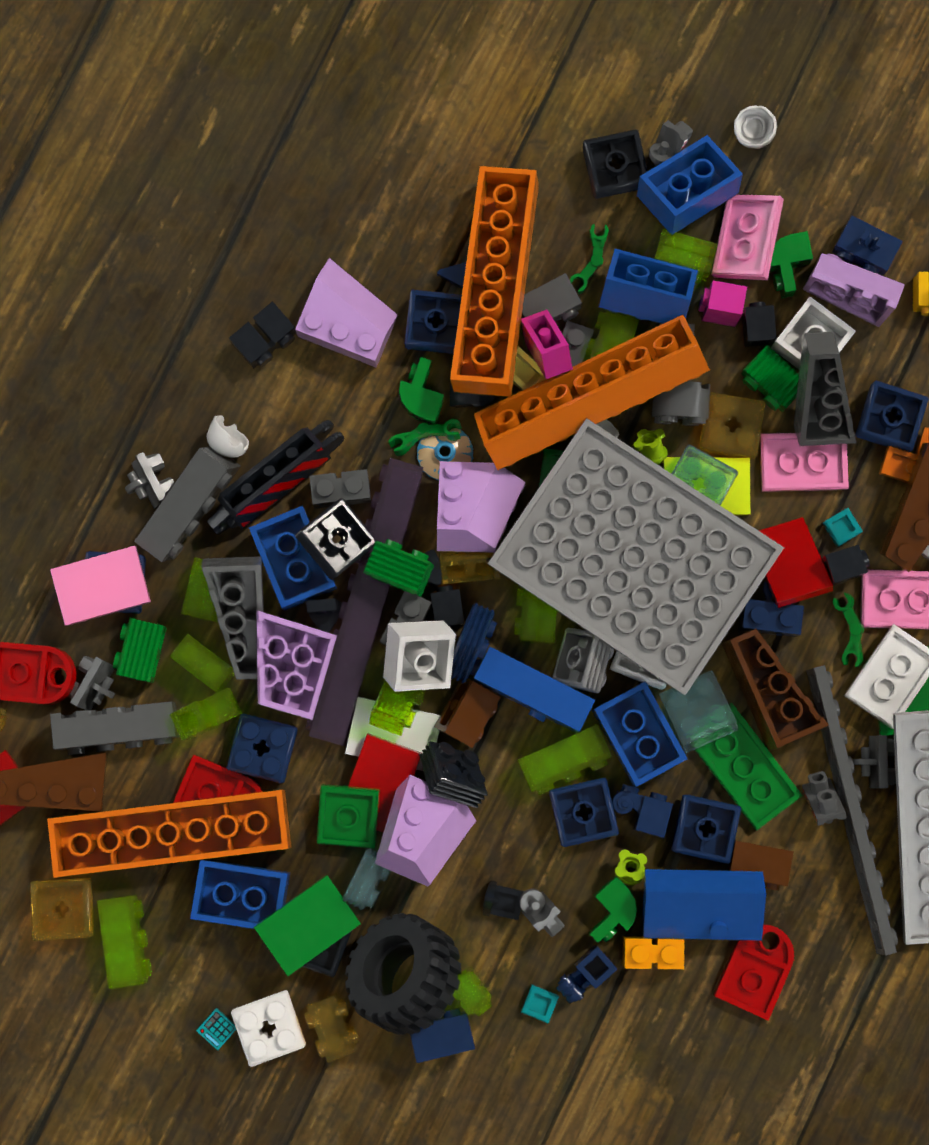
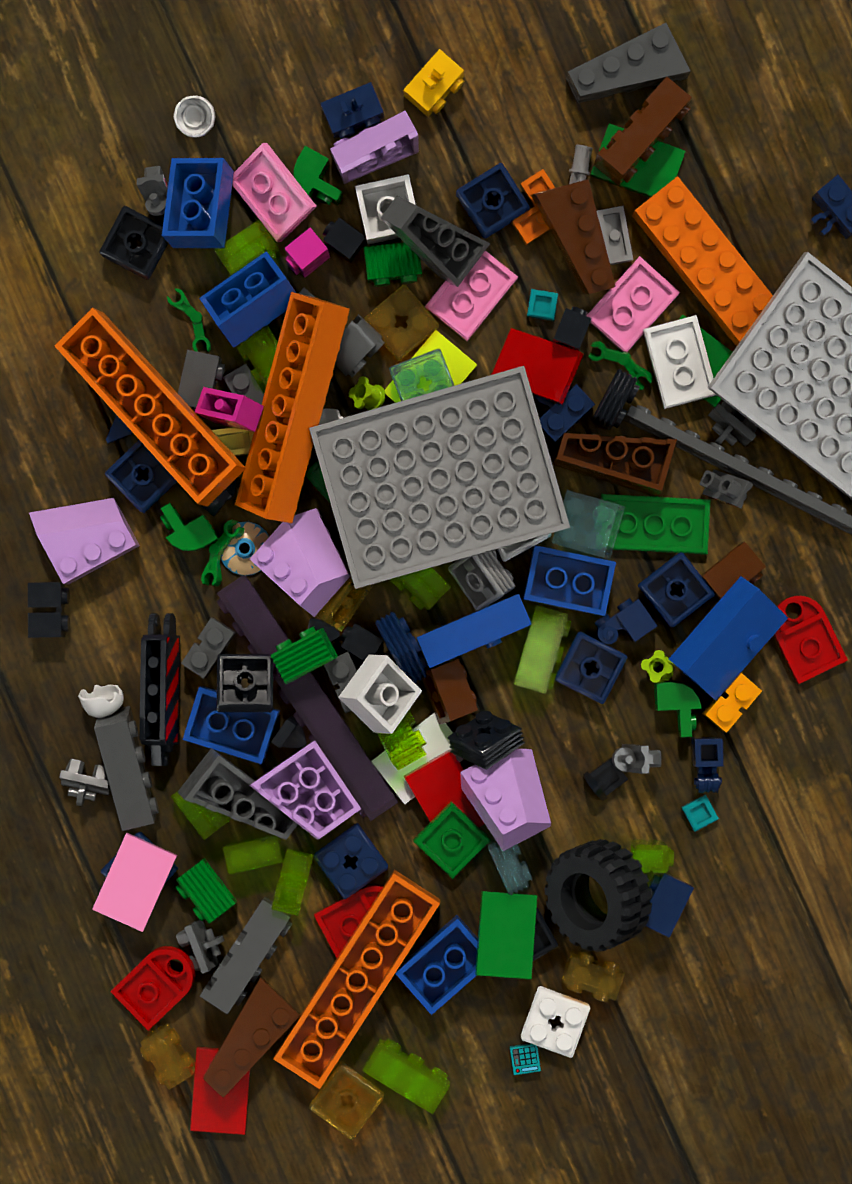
camera: 40 degrees left, 5 degrees up
none -> black brick [592,369,640,431]

